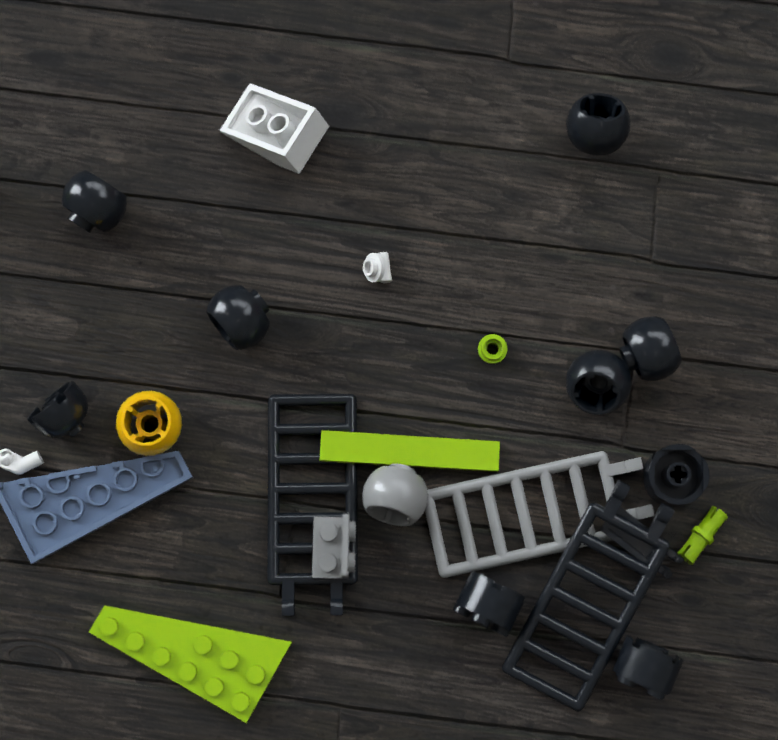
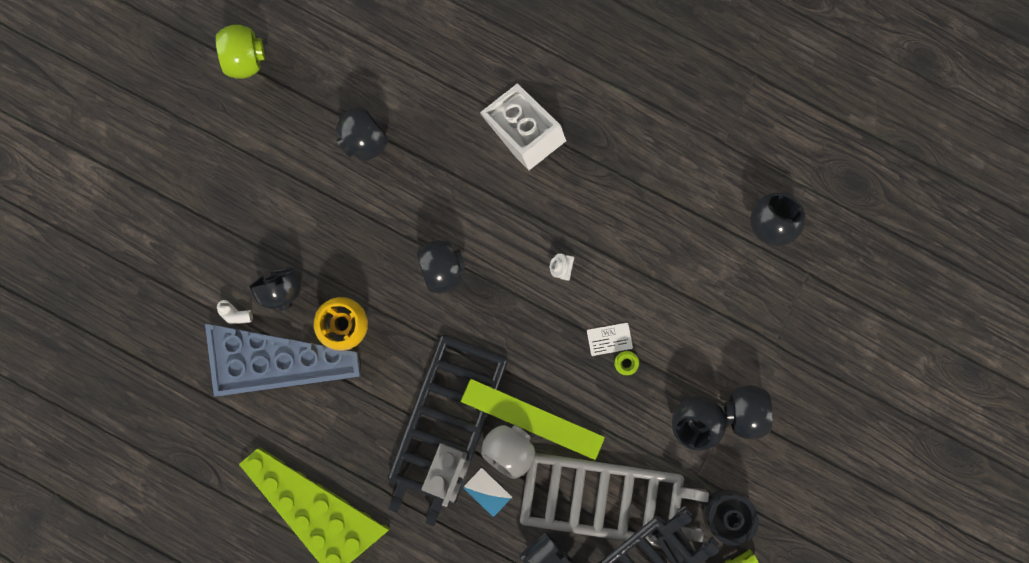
camera: 25 degrees right, 5 degrees up
none -> sticker [463,468,512,517]
none -> white sticker [587,323,633,356]

